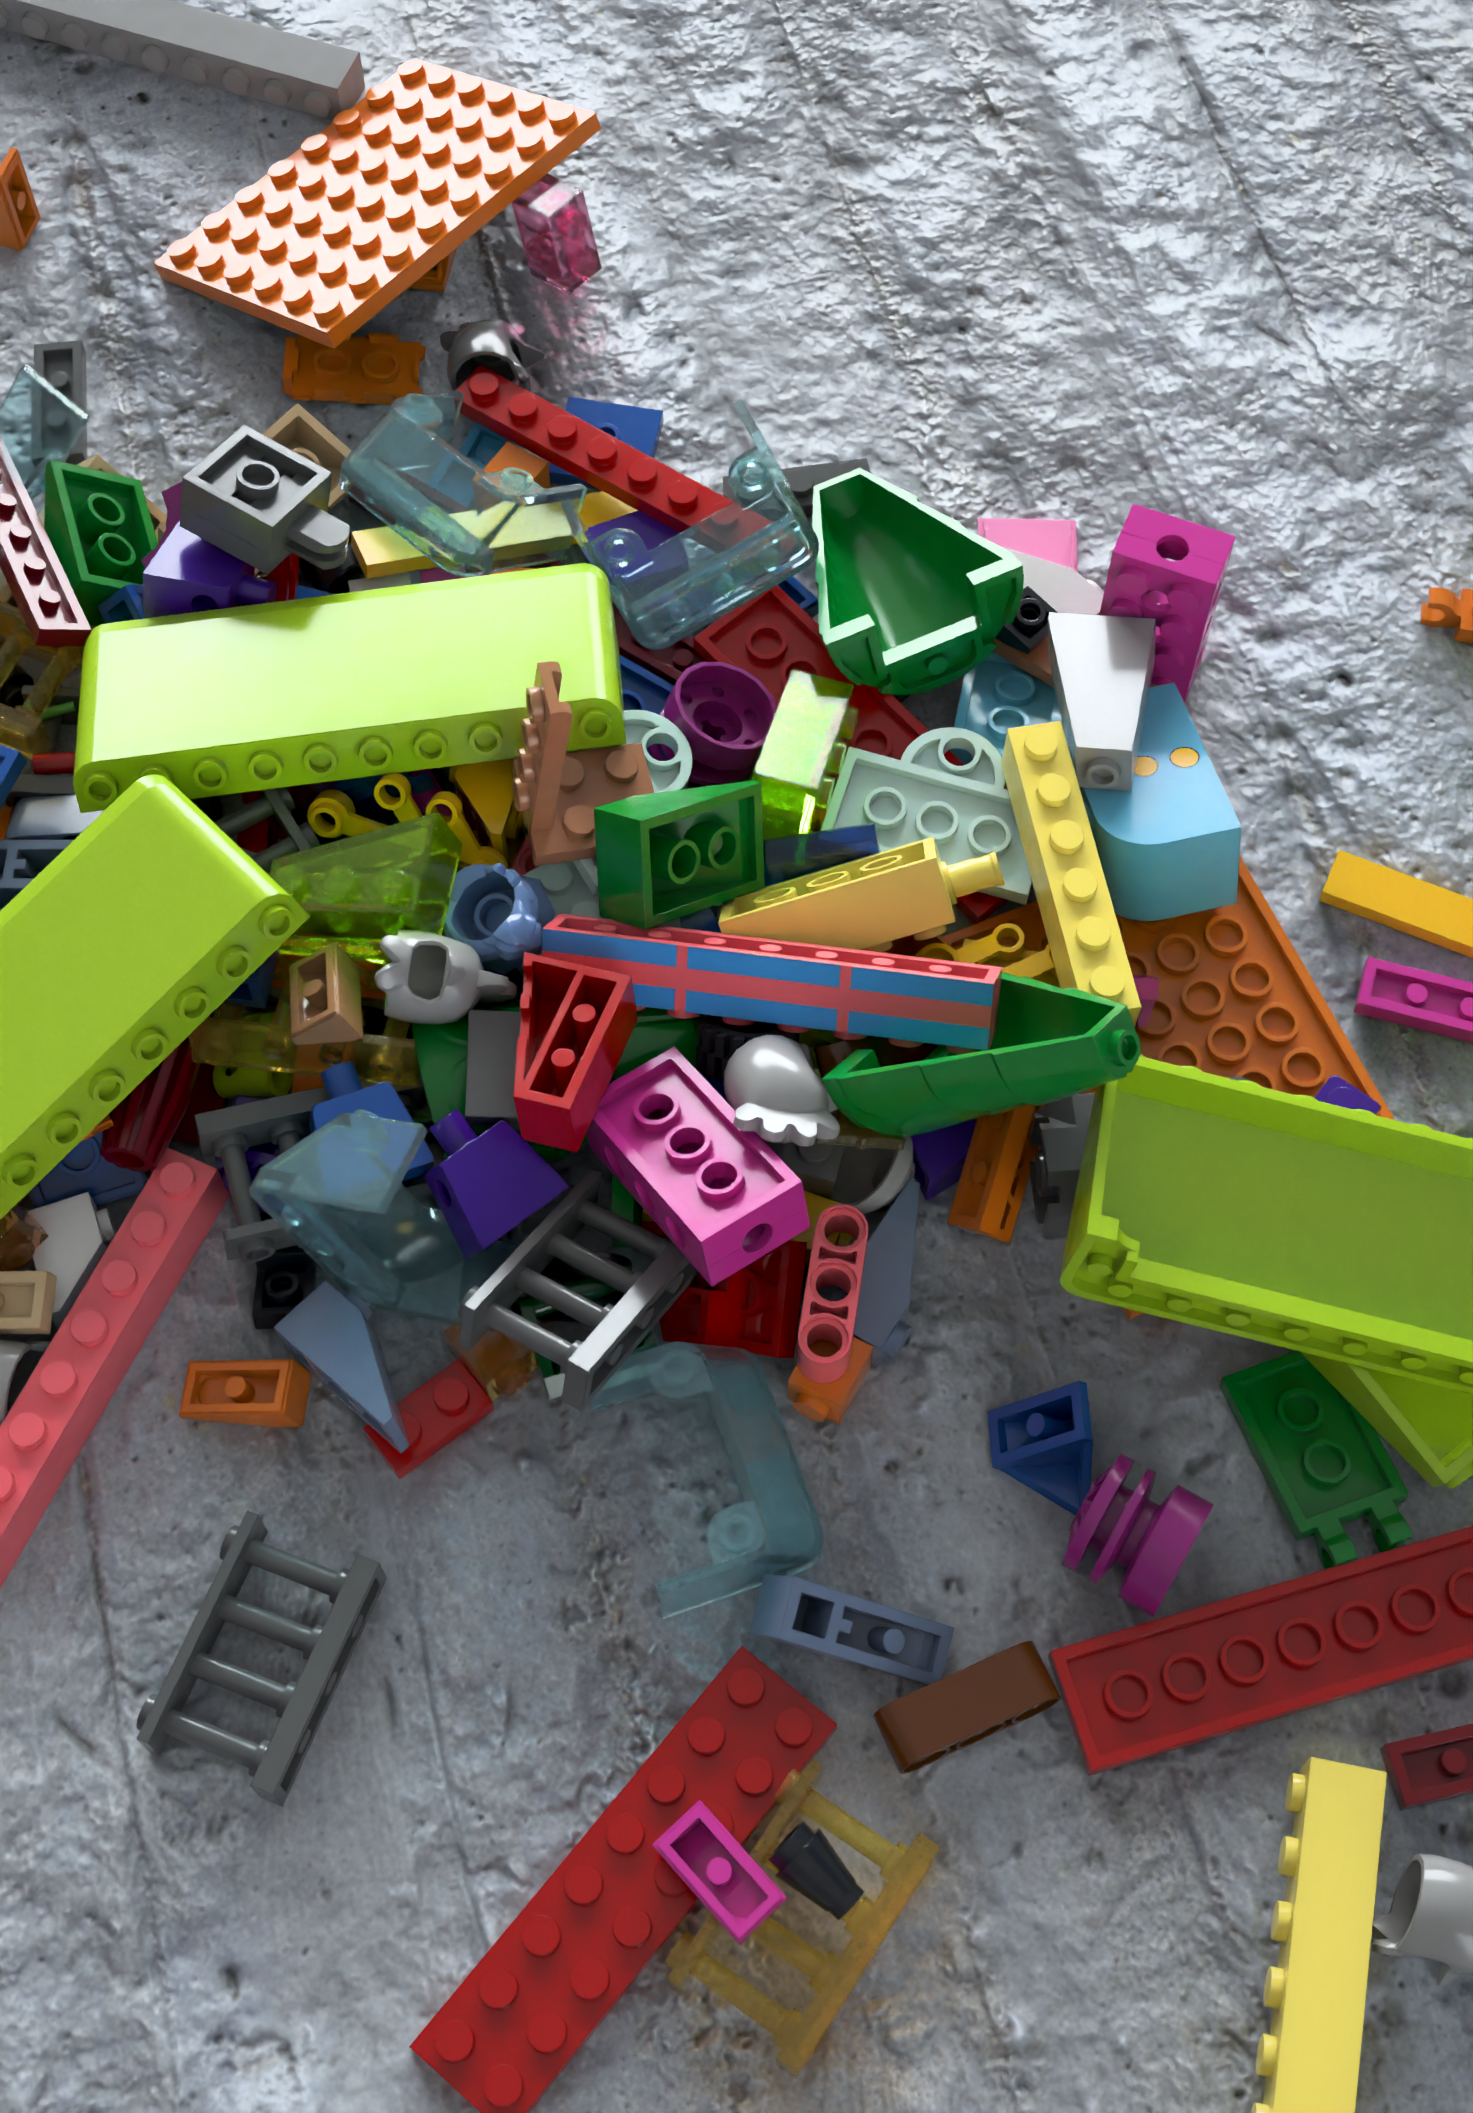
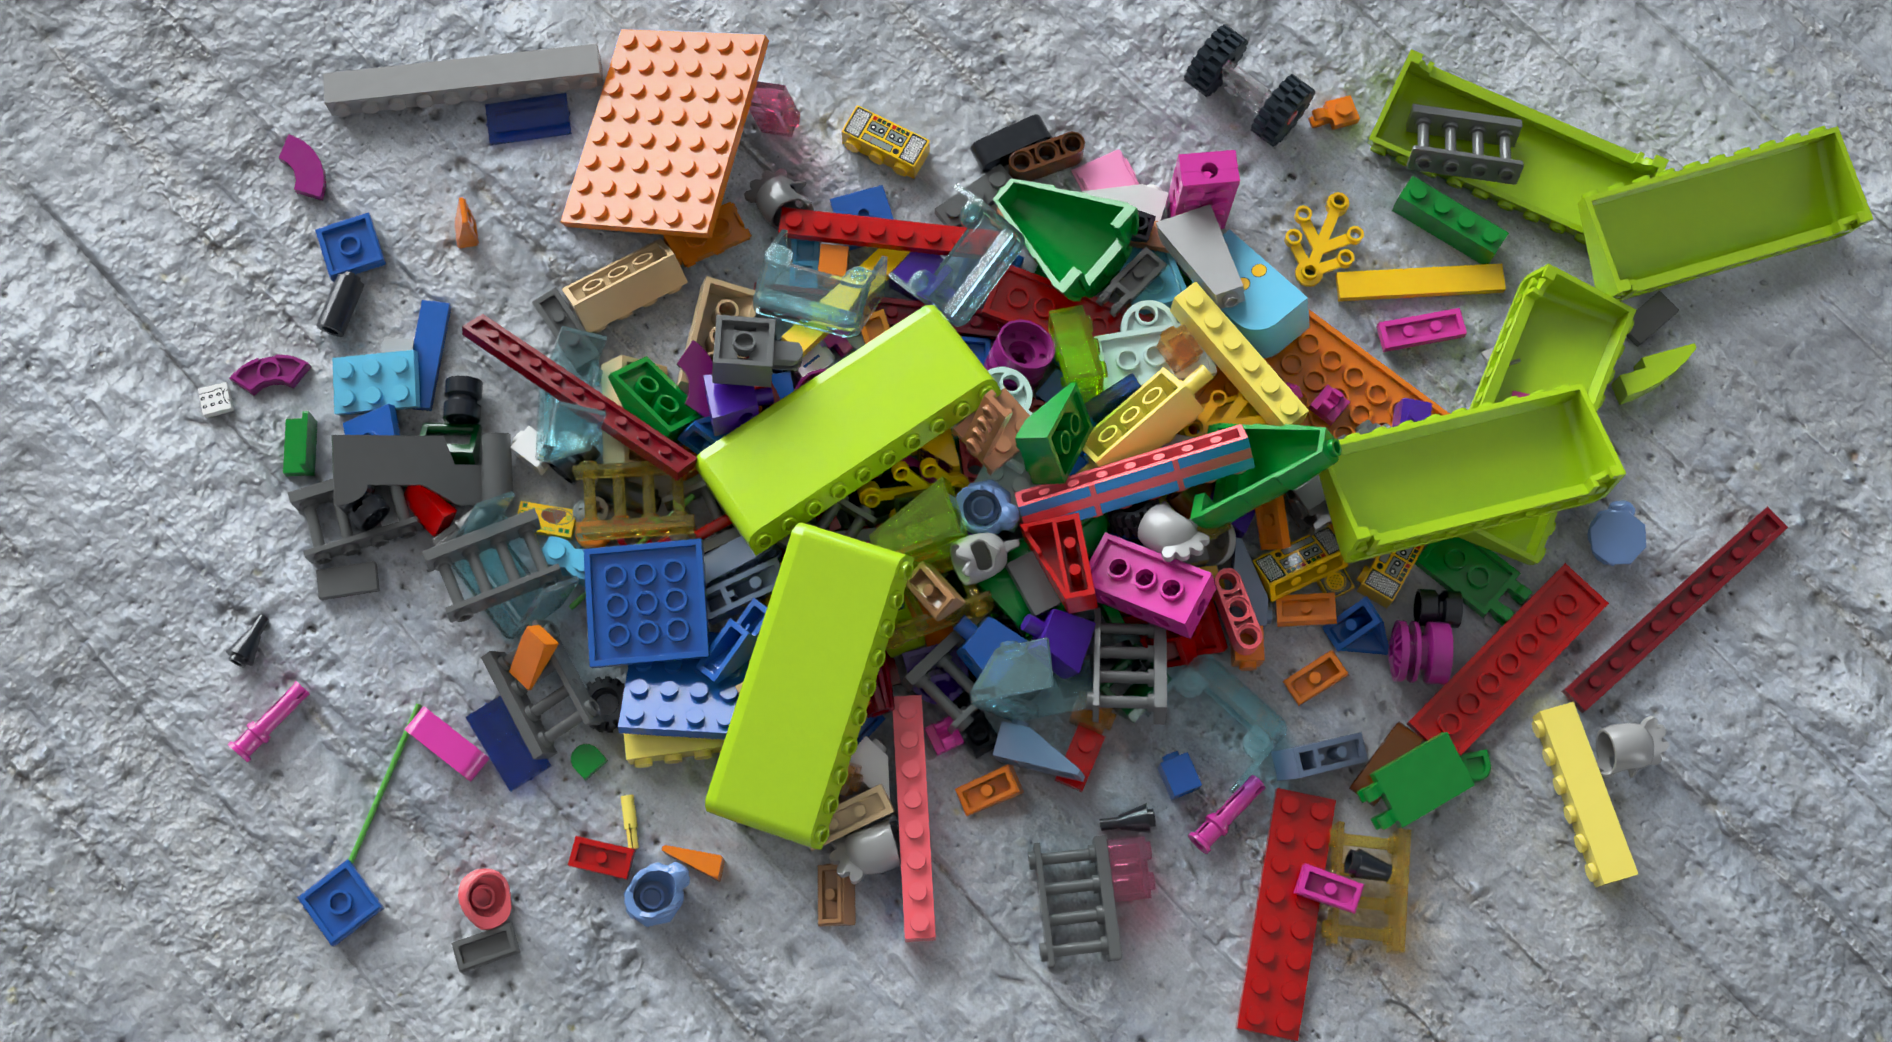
camera: 30 degrees left, 10 degrees up
none -> clear blue piece [485,93,572,146]
none -> tan slope [562,238,688,334]
none -> brick [841,105,930,179]
none -> dark pink tile [924,716,964,756]
none -> black beam [970,114,1052,174]
none -> reddish brown beam [1008,131,1085,182]
none -> dark grey hinge [1096,247,1167,317]
none -> black cone [1099,803,1156,833]
none -> clear pink brick [1107,835,1156,902]
none -> clear orange brick [1156,324,1203,375]
none -> blue brick [1157,751,1202,801]
none -> black plate [1184,24,1315,147]
none -> dark pink pin [1188,775,1266,854]
none -> brick [1252,525,1348,602]
none -> orange plate [1276,592,1337,627]
none -> orange slope [1283,650,1349,706]
none -> yellow plant [1284,192,1364,287]
none -> dark pink tile [1308,385,1350,426]
none -> tile [1316,568,1355,599]
none -> brick [1356,545,1425,609]
none -> green tile [1356,732,1475,830]
none -> black wheel [1413,589,1463,628]
none -> green tile [1460,749,1491,783]

